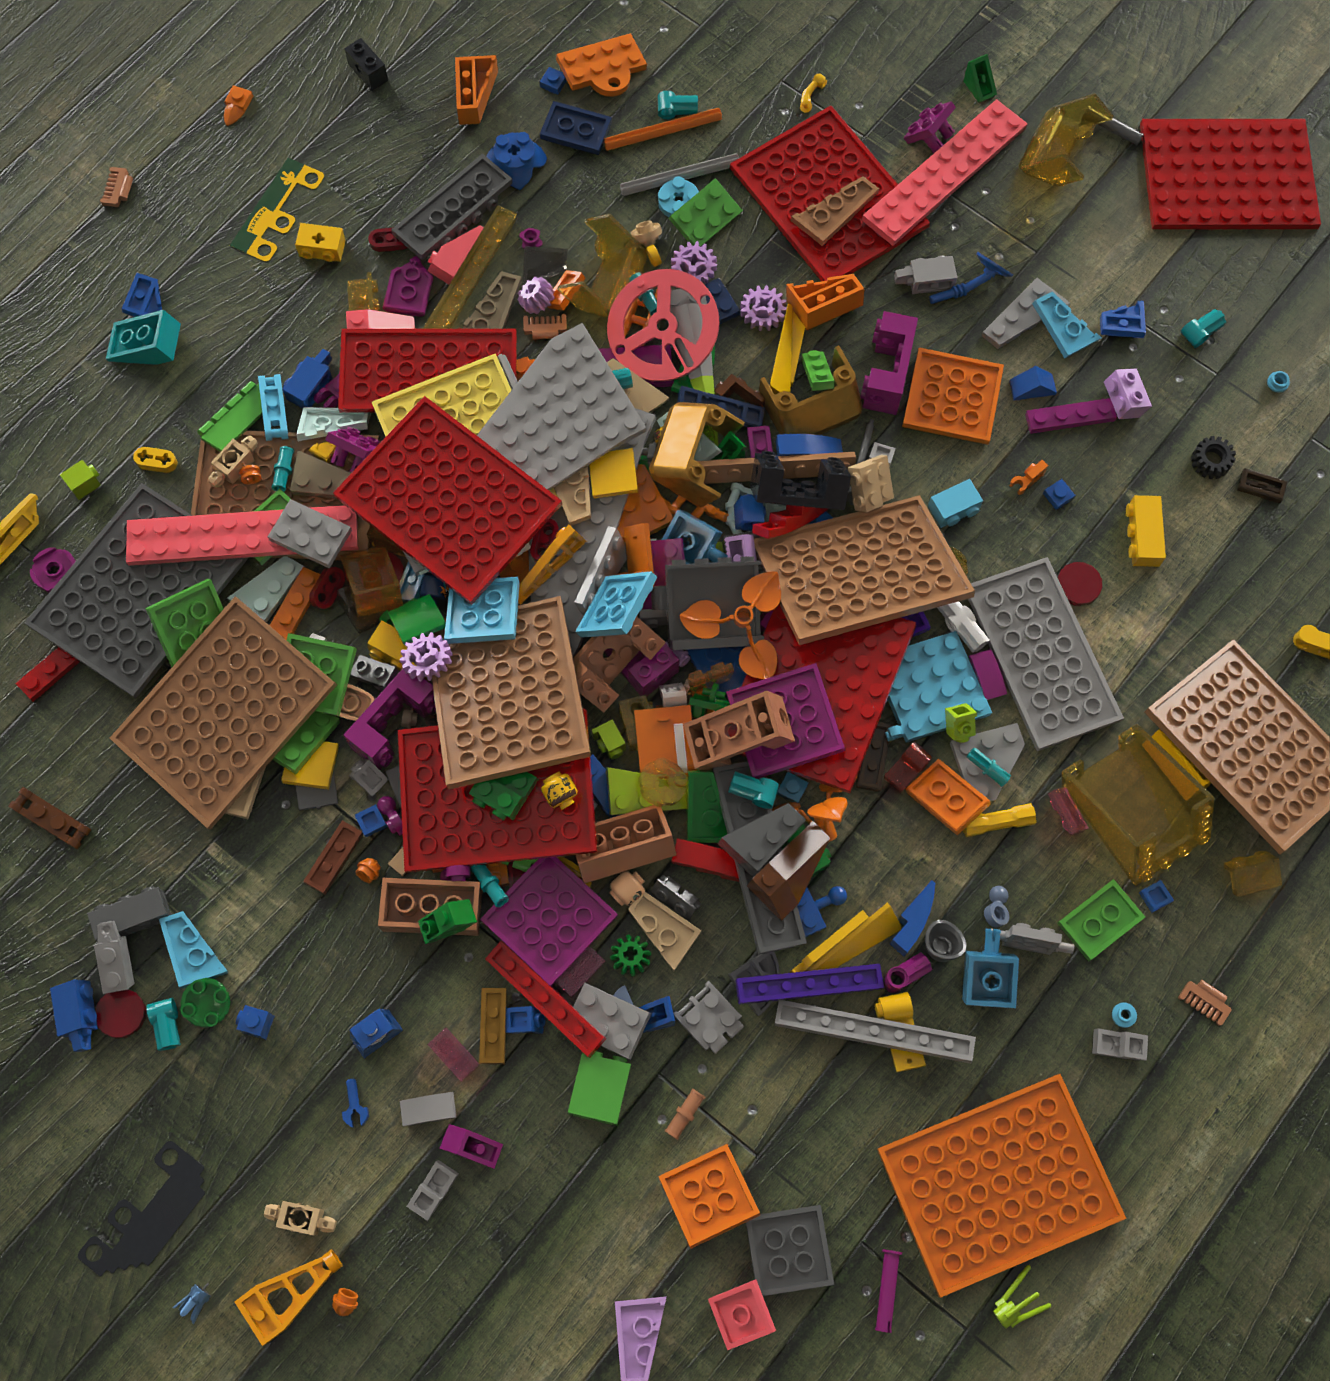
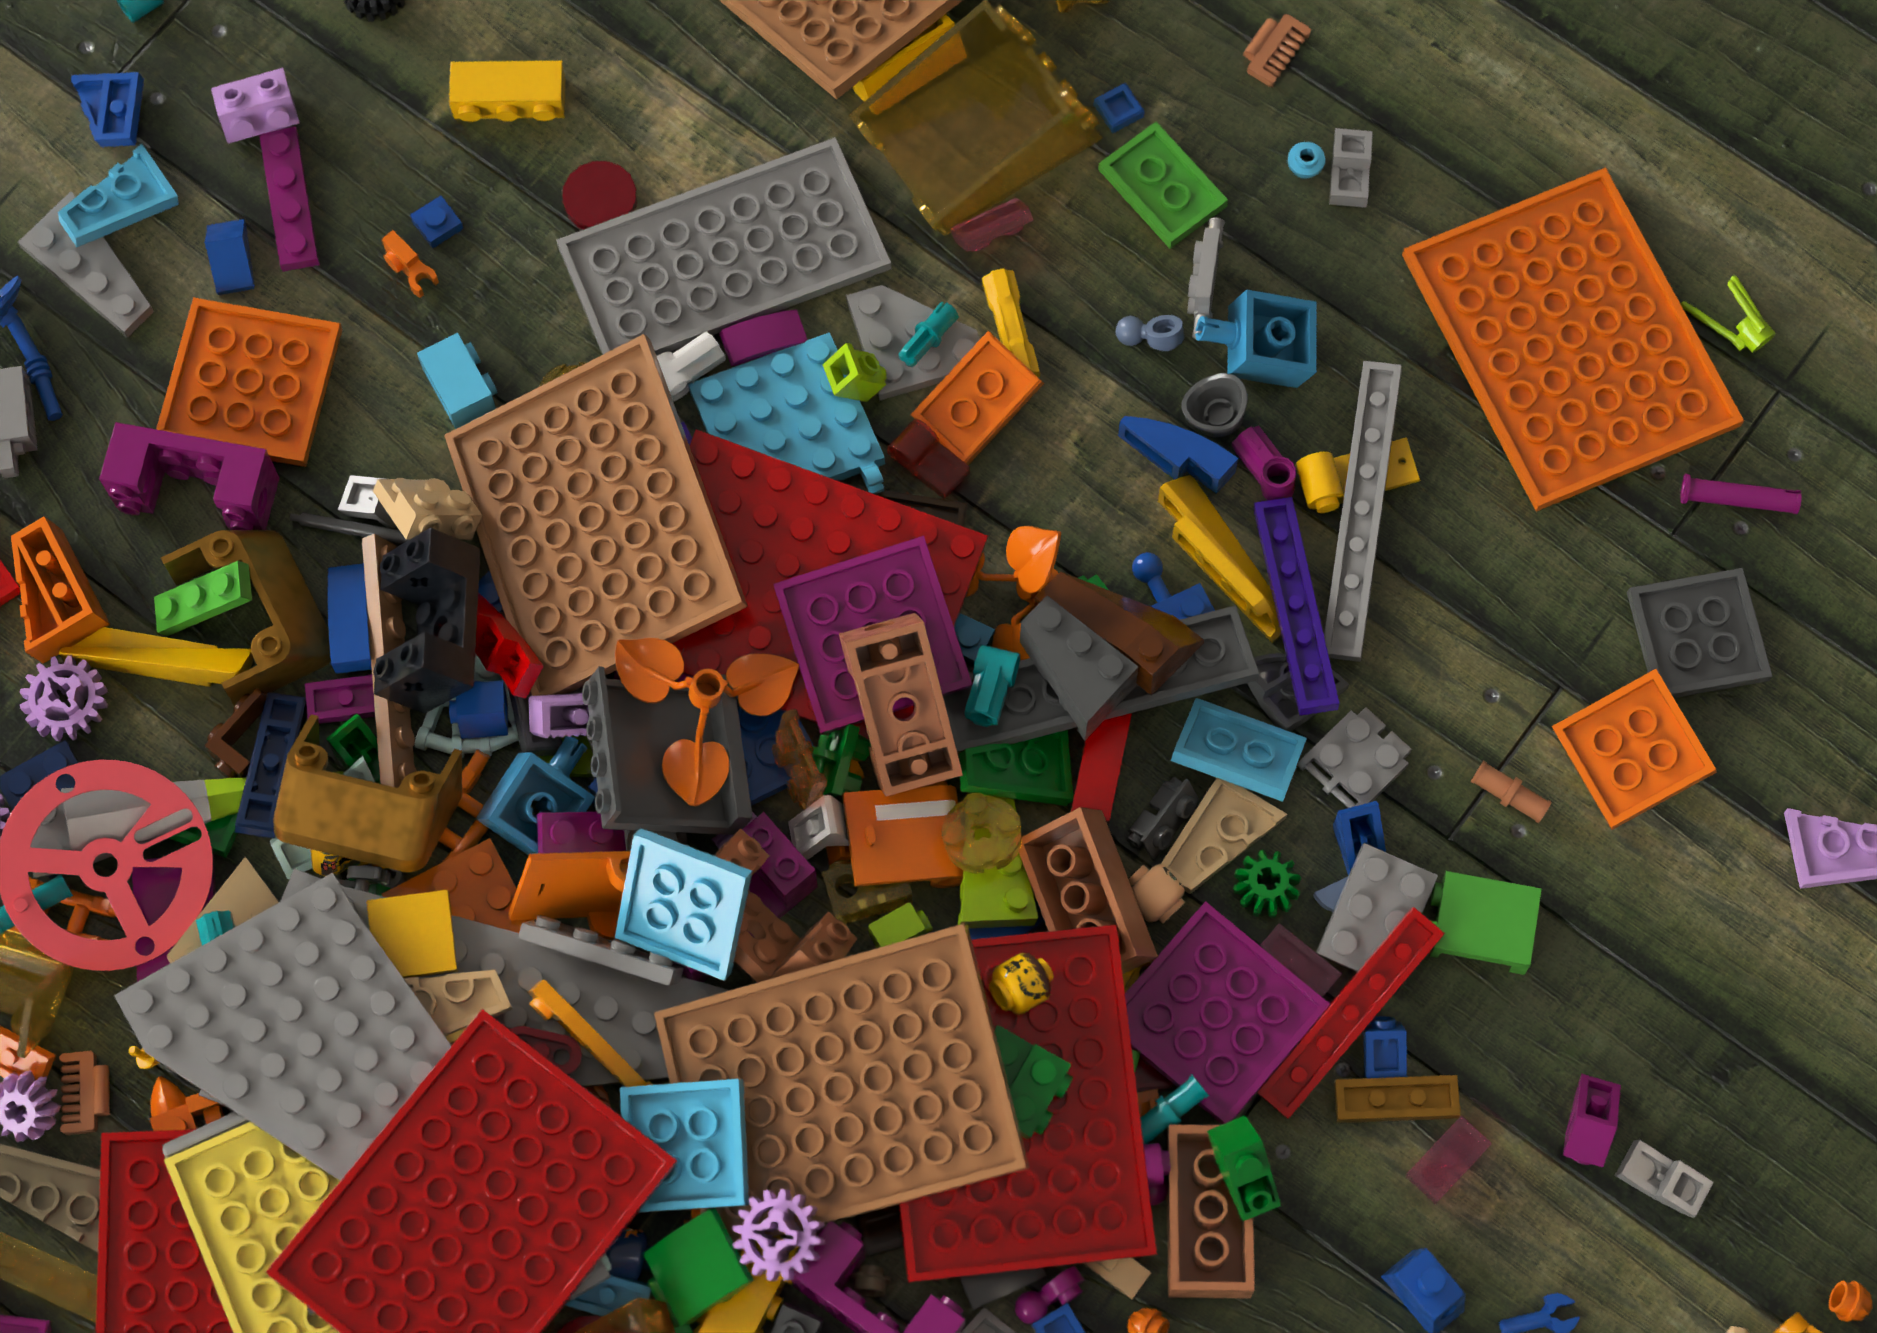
camera: 90 degrees left, 0 degrees up
light grey slope [400,1092,456,1126] -> none
coral plate [708,1279,776,1351] -> none
none -> medium azure plate [1171,698,1307,802]

